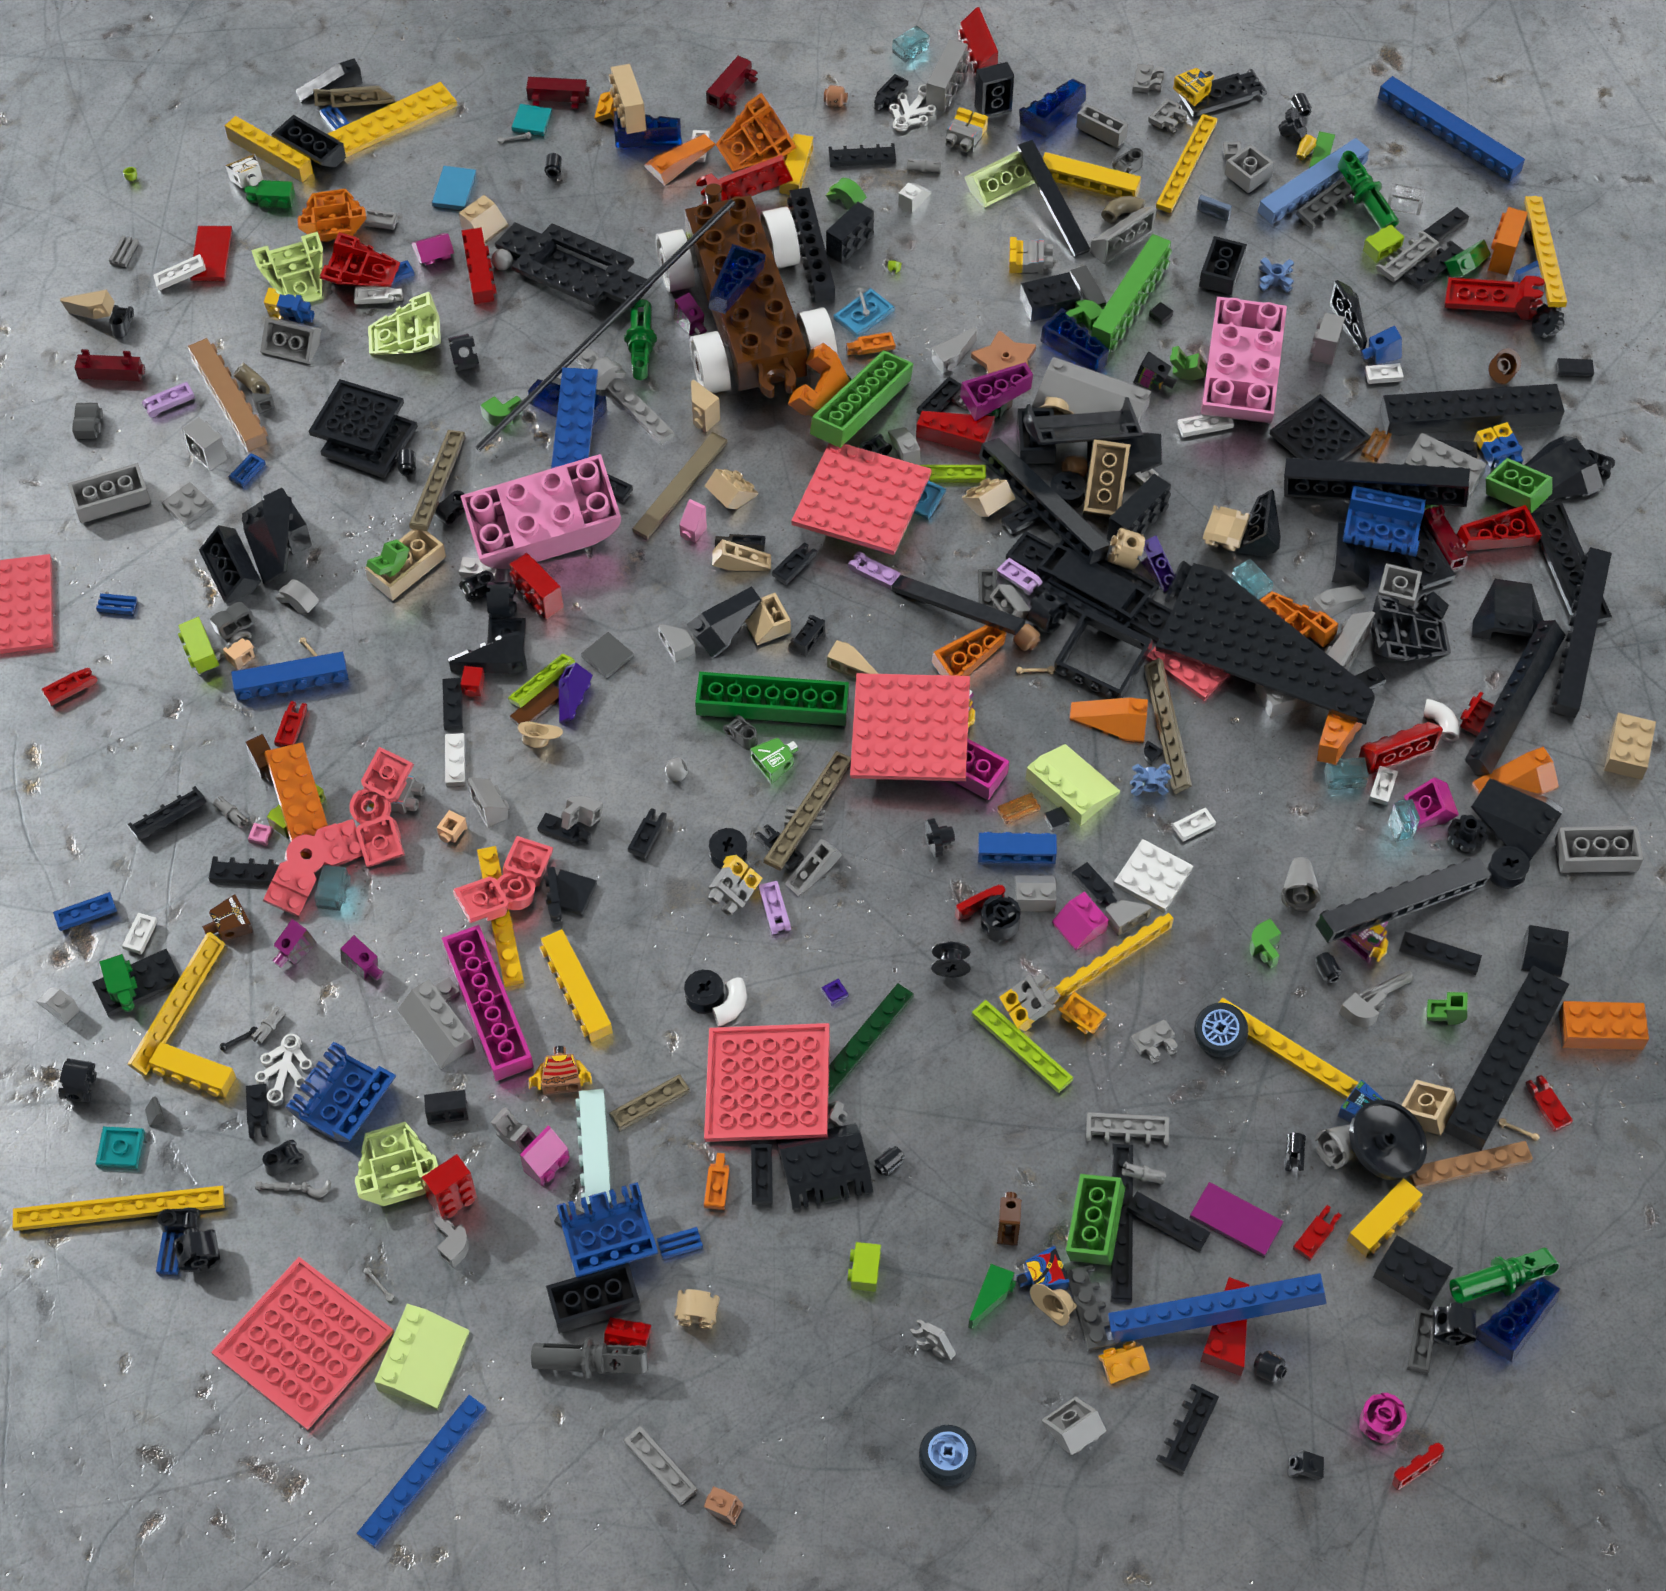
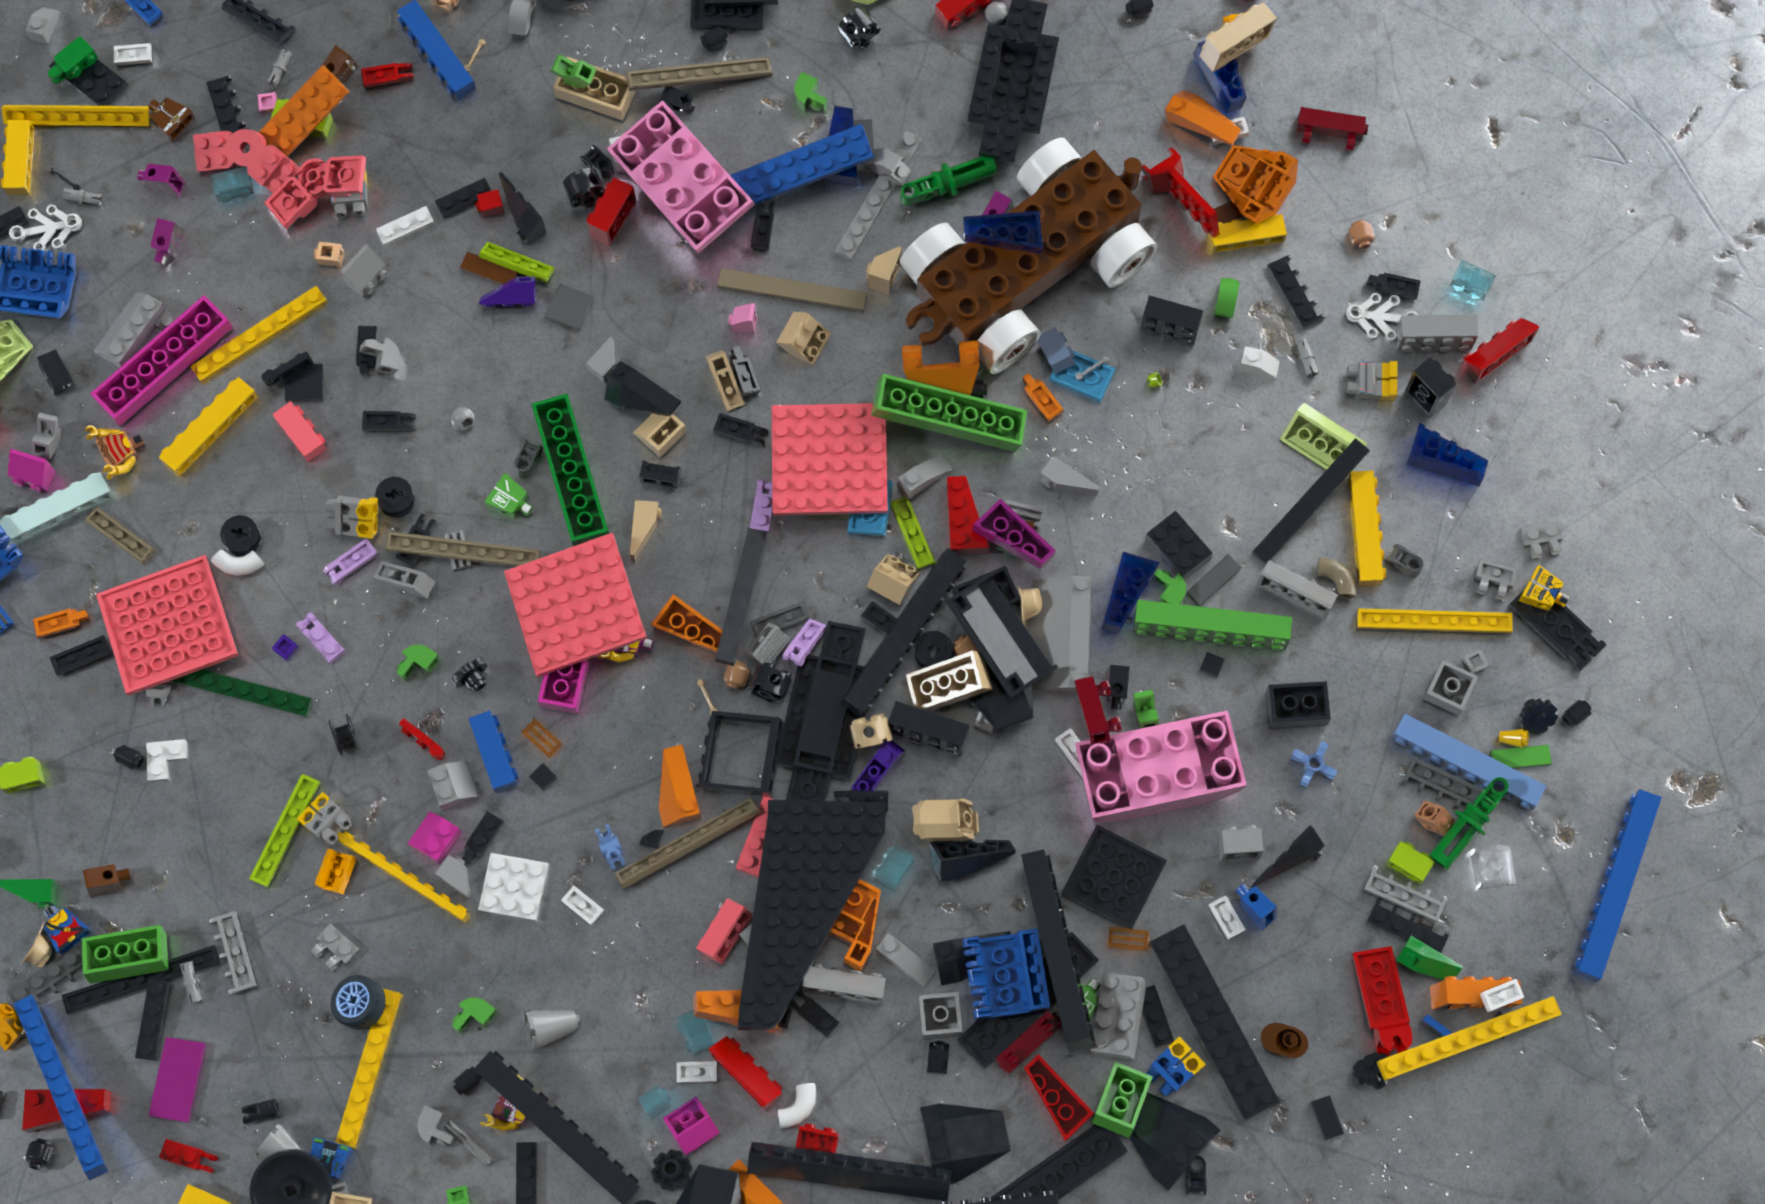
camera: 70 degrees right, 15 degrees up
coral plate [453,836,553,923] -> none
black piece [475,199,735,452] -> none
black tile [487,618,526,652] -> none
tan piece [517,722,563,748] -> none
black slope [776,1123,874,1210] -> none
black brick [787,187,835,302] -> none
black piece [859,434,892,456] -> none
black plate [916,377,961,415] -> none
nougat plate [971,331,1036,374] -> none
black brick [981,895,1021,942] -> none
light grey hips [1009,237,1053,273] -> none
yellowish green slope [1025,744,1120,827] -> none
light grey brick [1076,103,1128,148] -> none
sand blue tile [1197,194,1232,221] -> none
black wedge [1371,595,1451,661] -> none
black plate [1424,207,1469,242] -> none
none -> white plate [146,739,187,782]
none -> coral brick [272,401,326,462]
none -> lavender plate [296,612,345,664]
none -> bright green brick [396,645,440,681]
none -> coral brick [696,898,753,965]
none -> sand blue brick [1037,327,1075,374]
none -> dark red brick [1074,676,1122,746]
none -> nougat head [1414,800,1455,836]
none -> white plate [1480,979,1524,1012]

